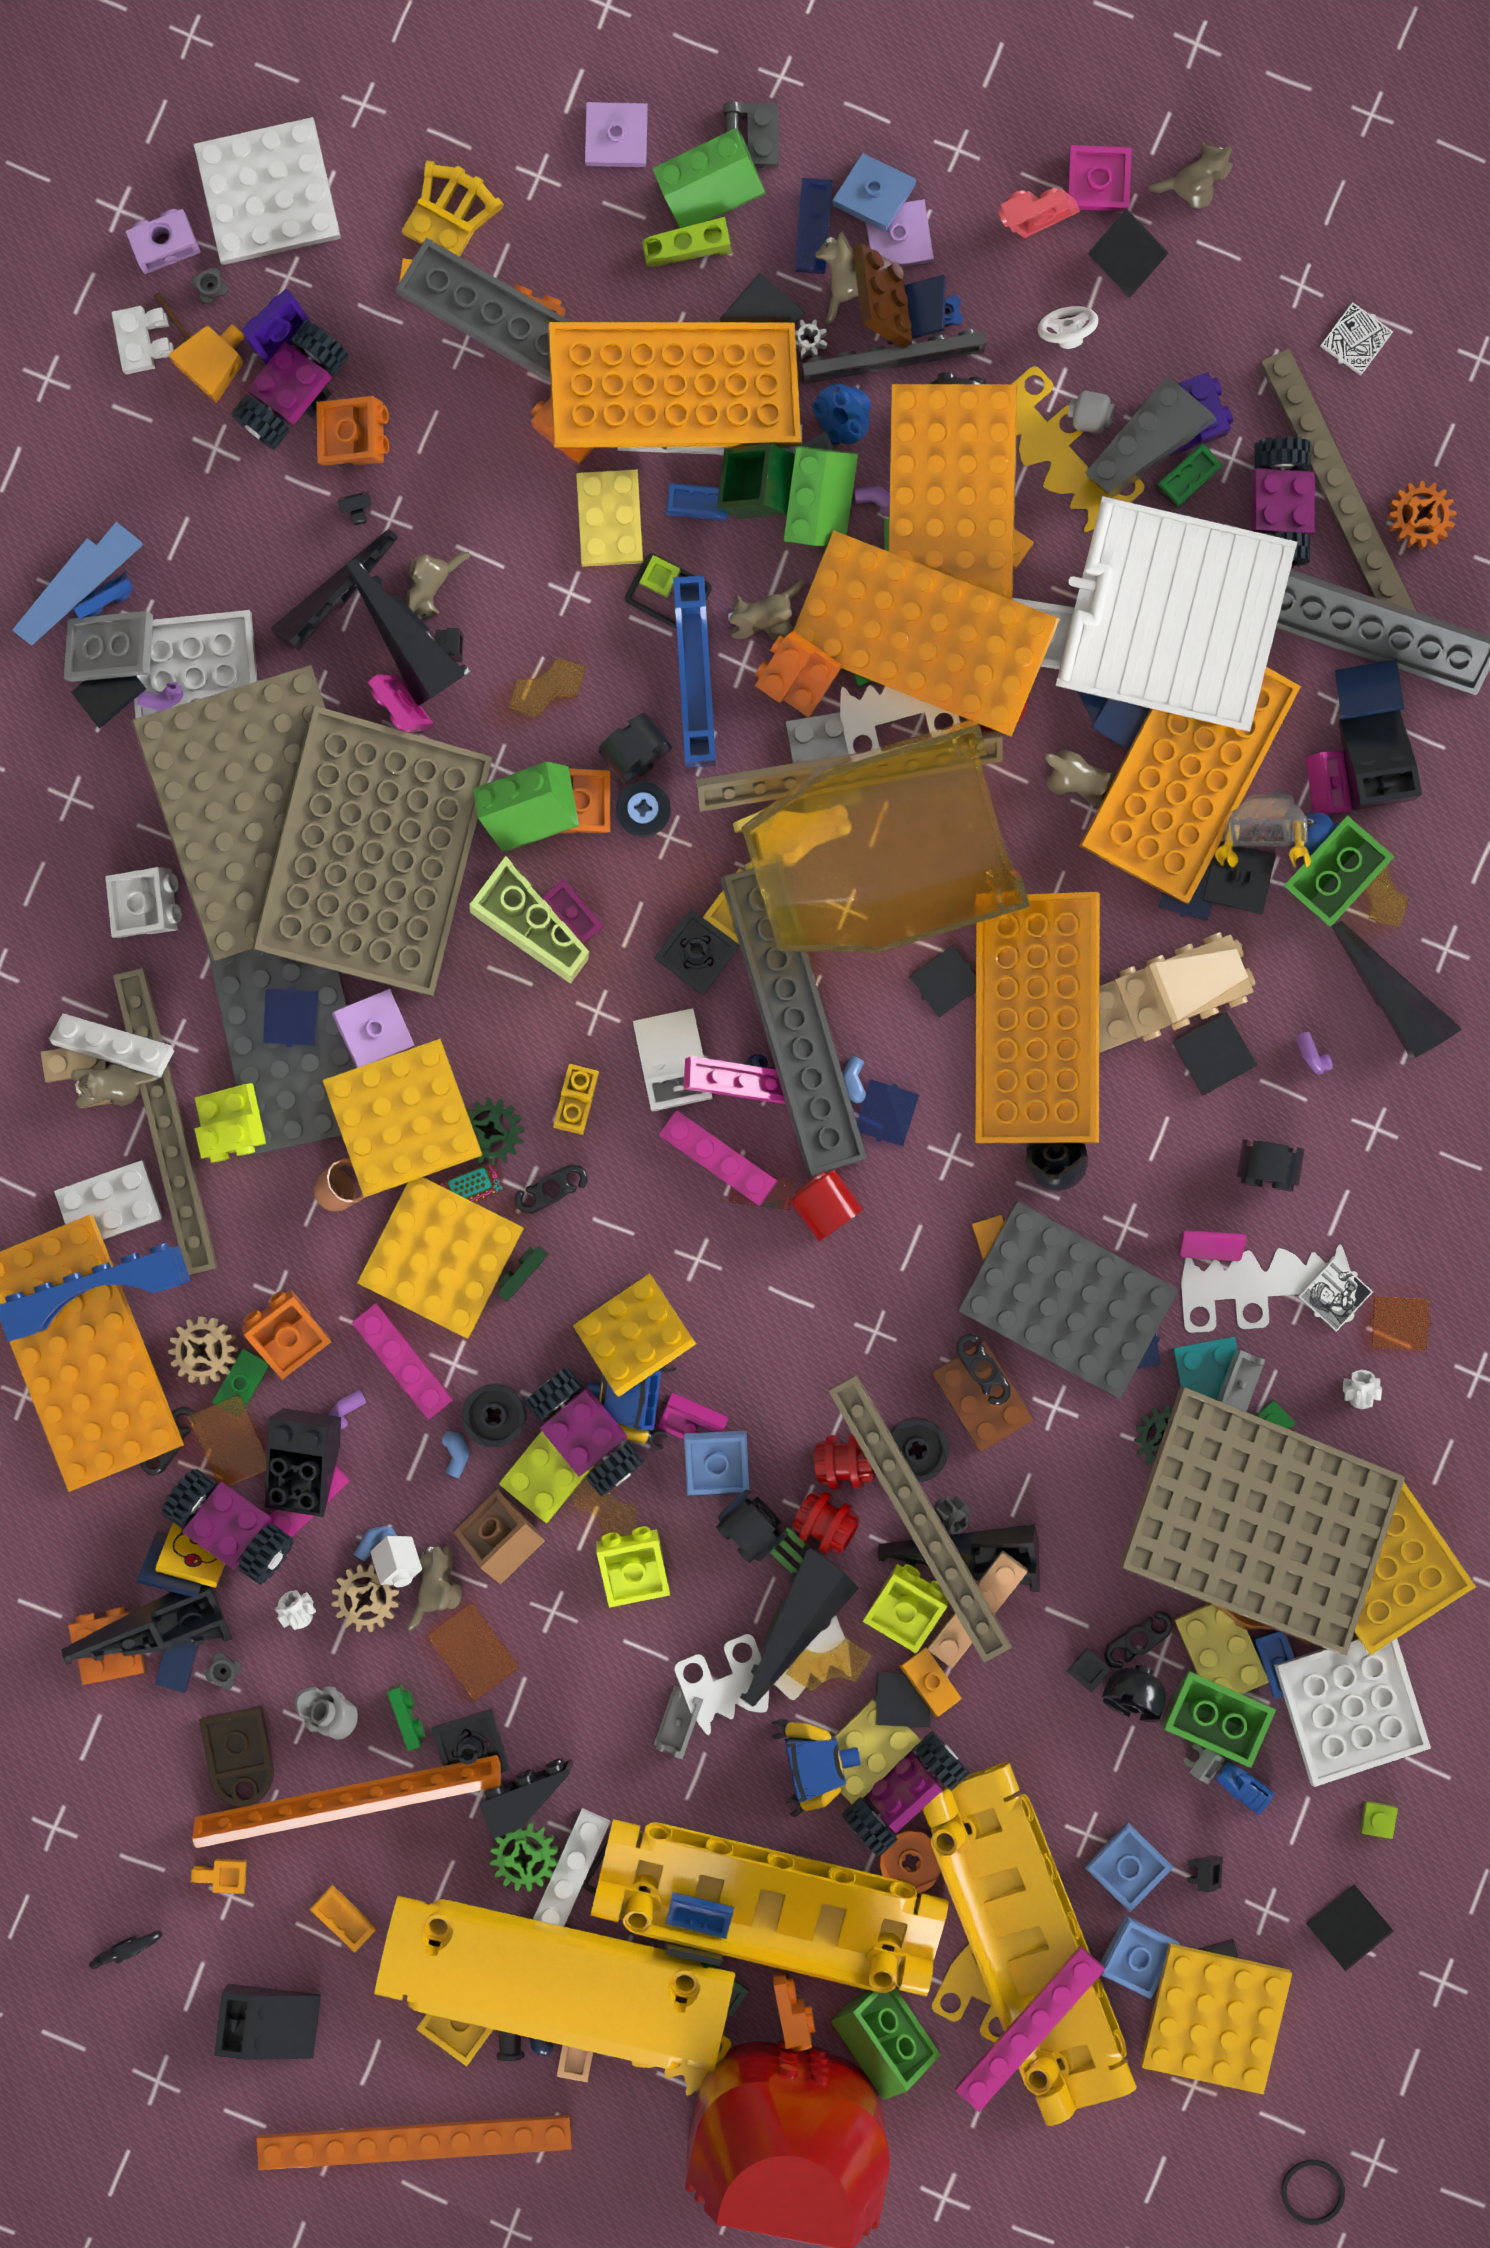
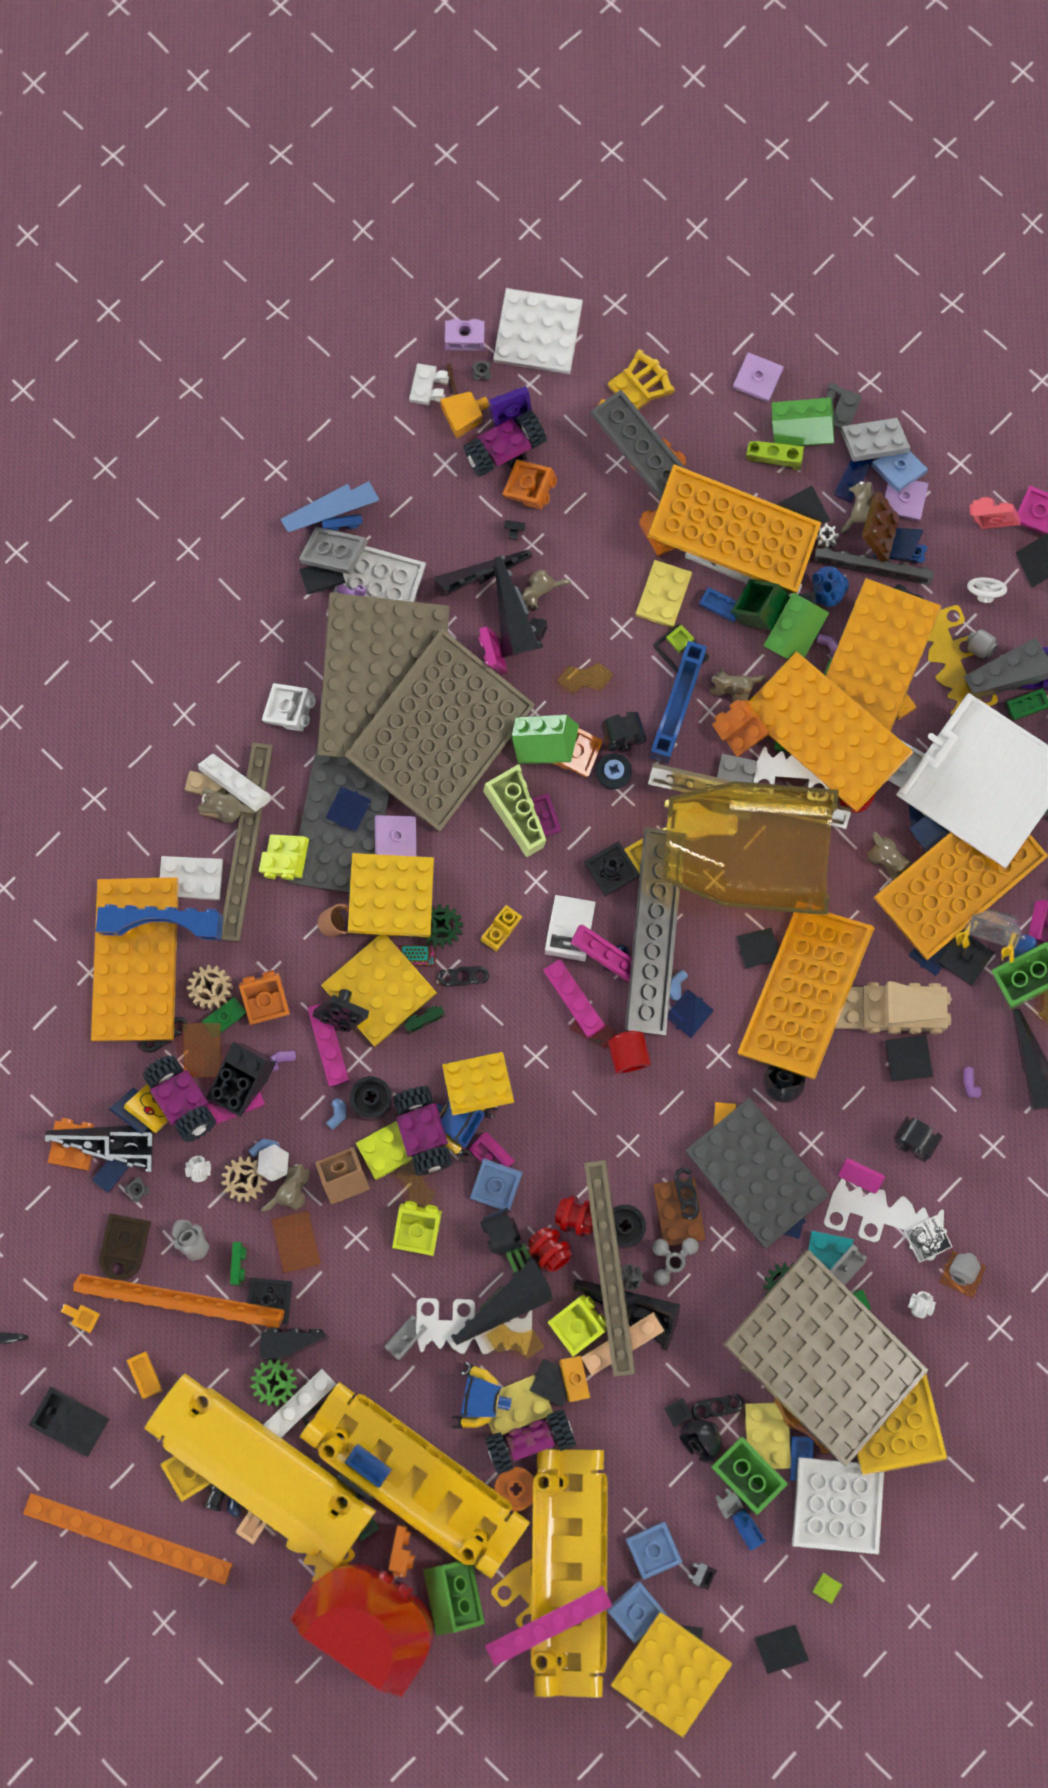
camera: 25 degrees right, 10 degrees down
none -> black plate [312,989,369,1032]
none -> light grey piece [652,1238,699,1286]
none -> light grey plate [841,418,910,462]
none -> light grey head [949,1253,981,1286]

